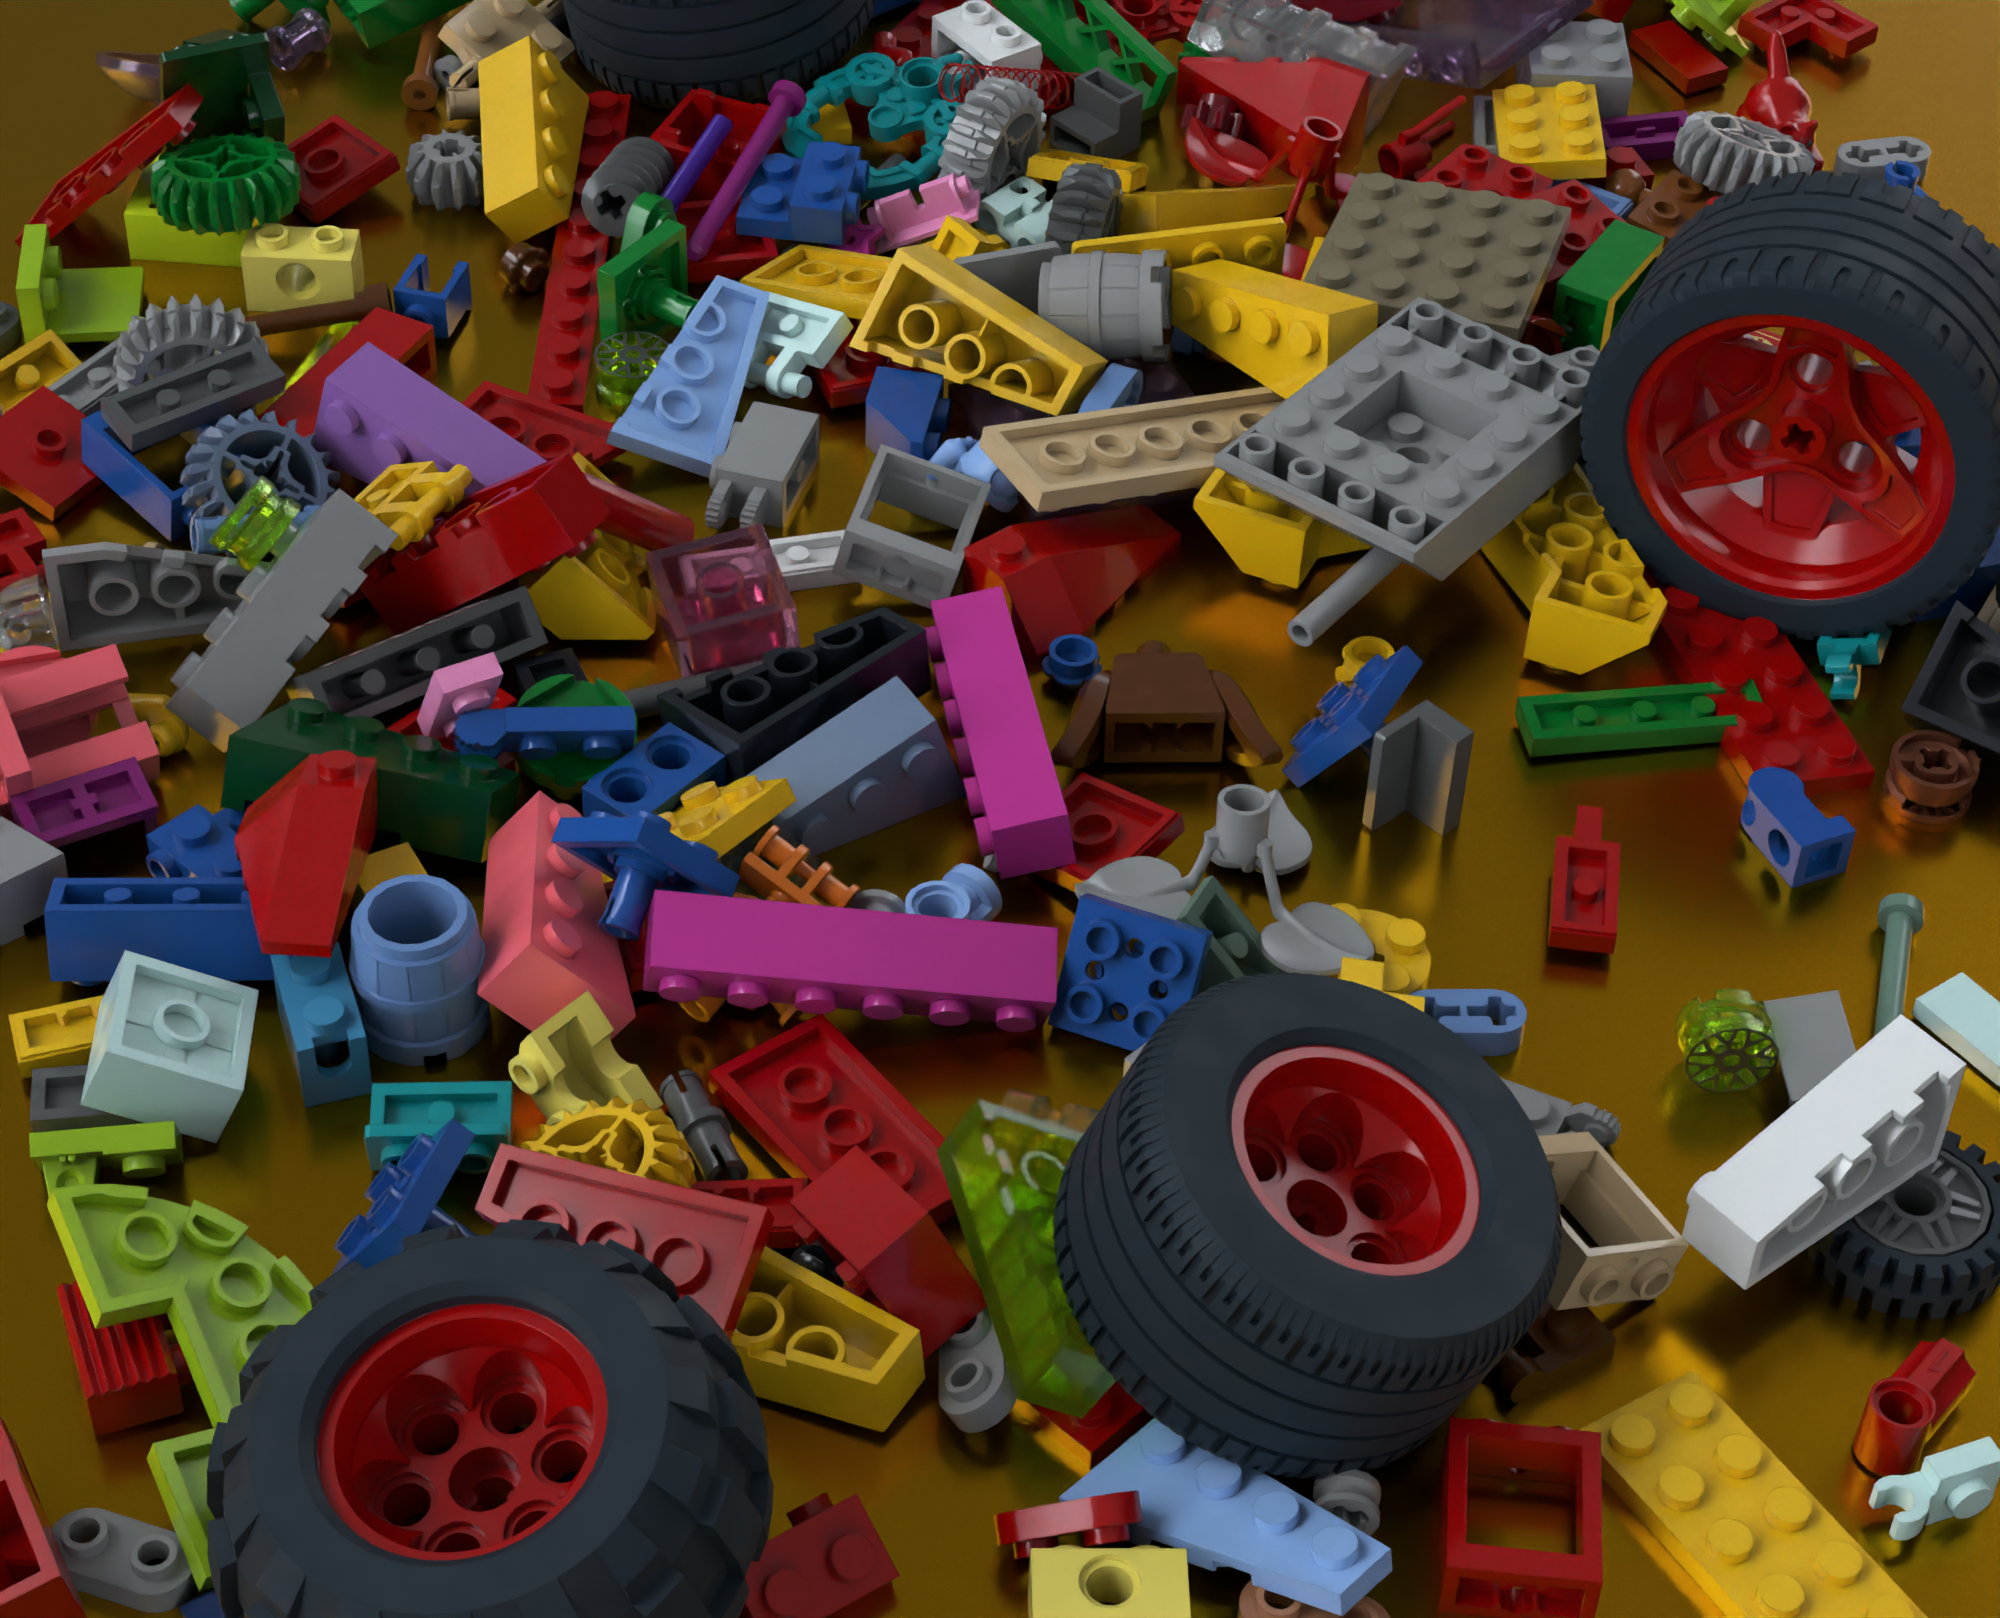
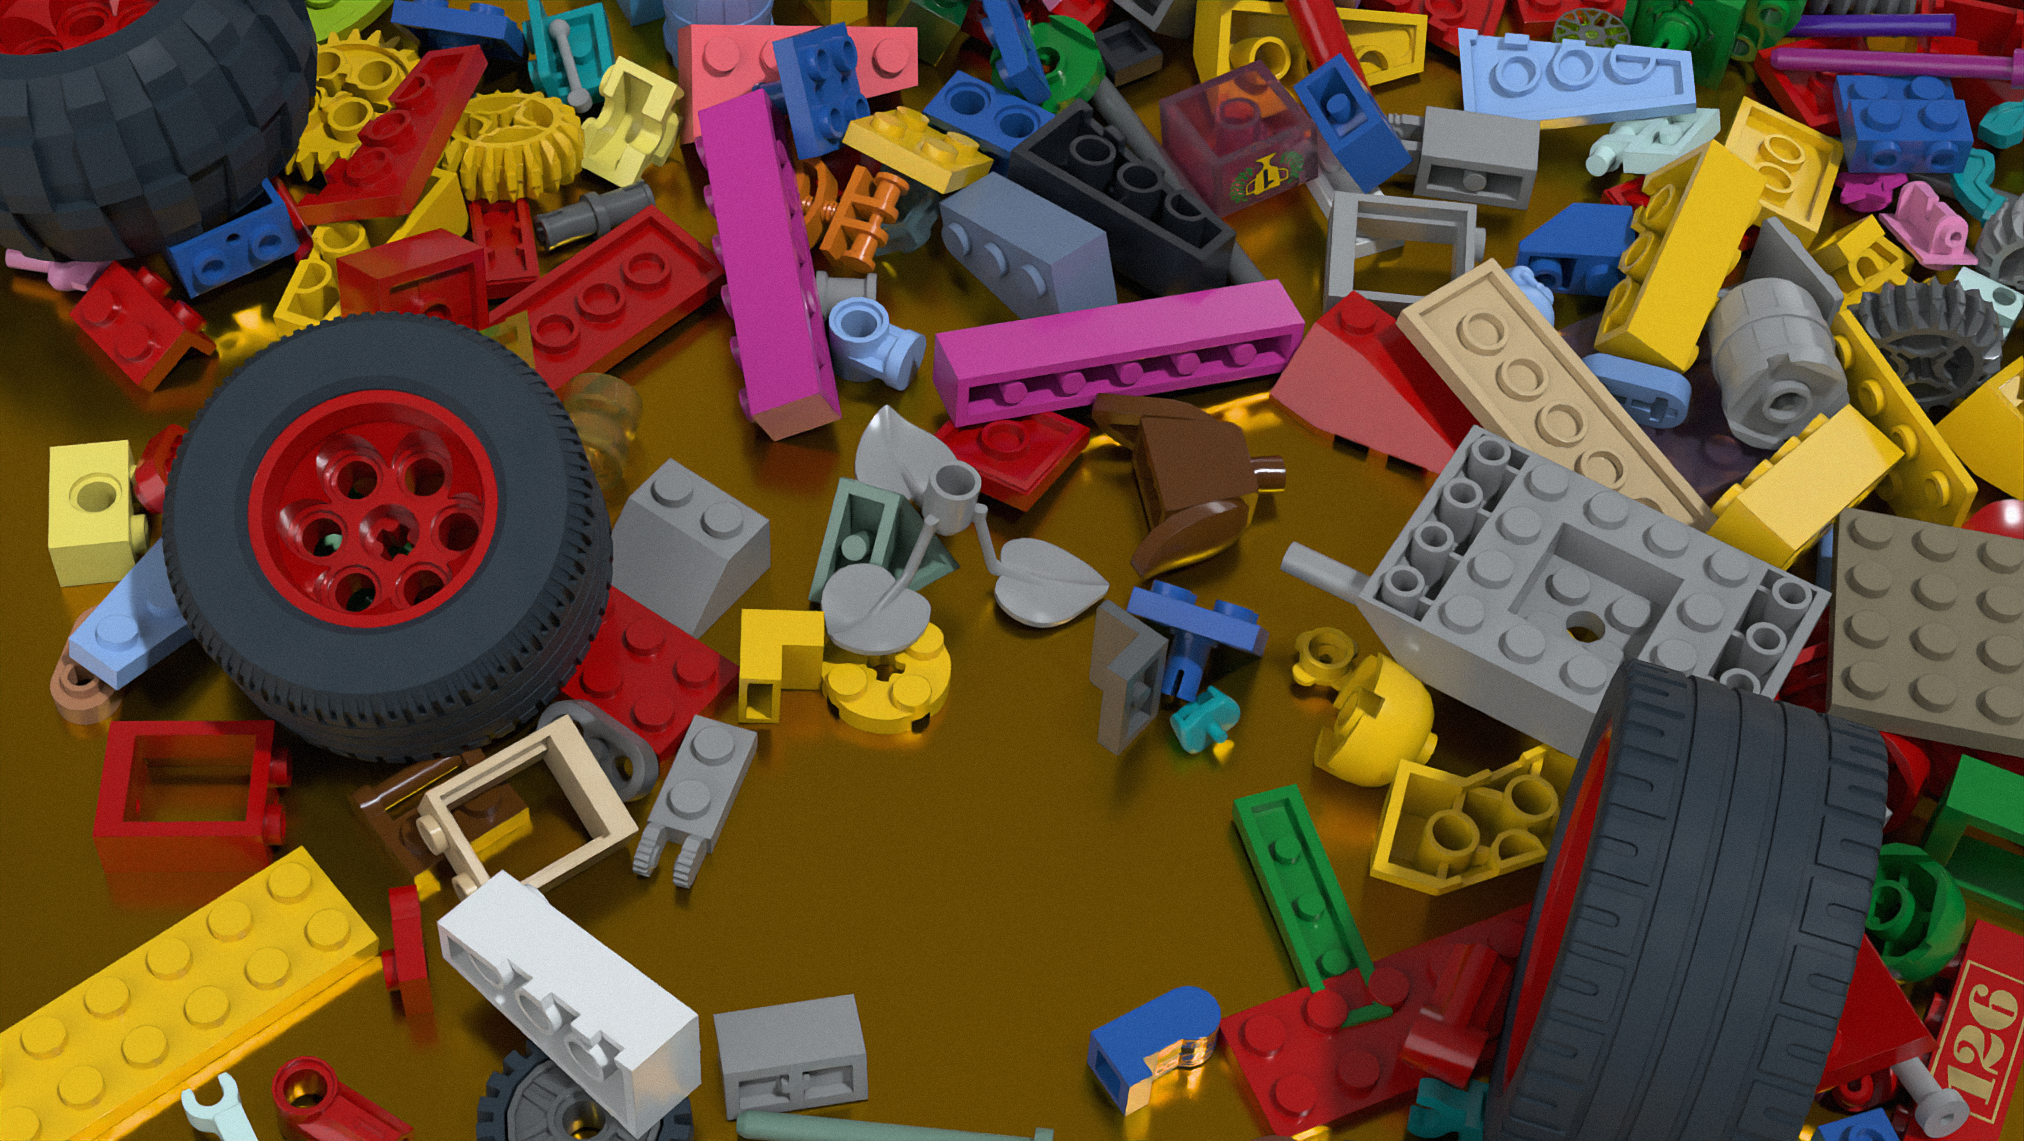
camera: 80 degrees right, 10 degrees up
blue plate [1042,634,1102,690] -> none
blue plate [1048,893,1213,1052] -> none
light grey bush [1313,1469,1381,1535] -> none
medium blue beam [1409,989,1527,1056] -> none
red hinge [1548,805,1621,954] -> none
clear neon green wheel [1675,989,1779,1093] -> none
none -> red plate [381,884,434,1017]
none -> light grey hinge [548,19,593,113]
none -> blue brick [1293,53,1414,194]
none -> yellow cylinder [1314,652,1438,787]
none -> red piece [1398,942,1511,1090]

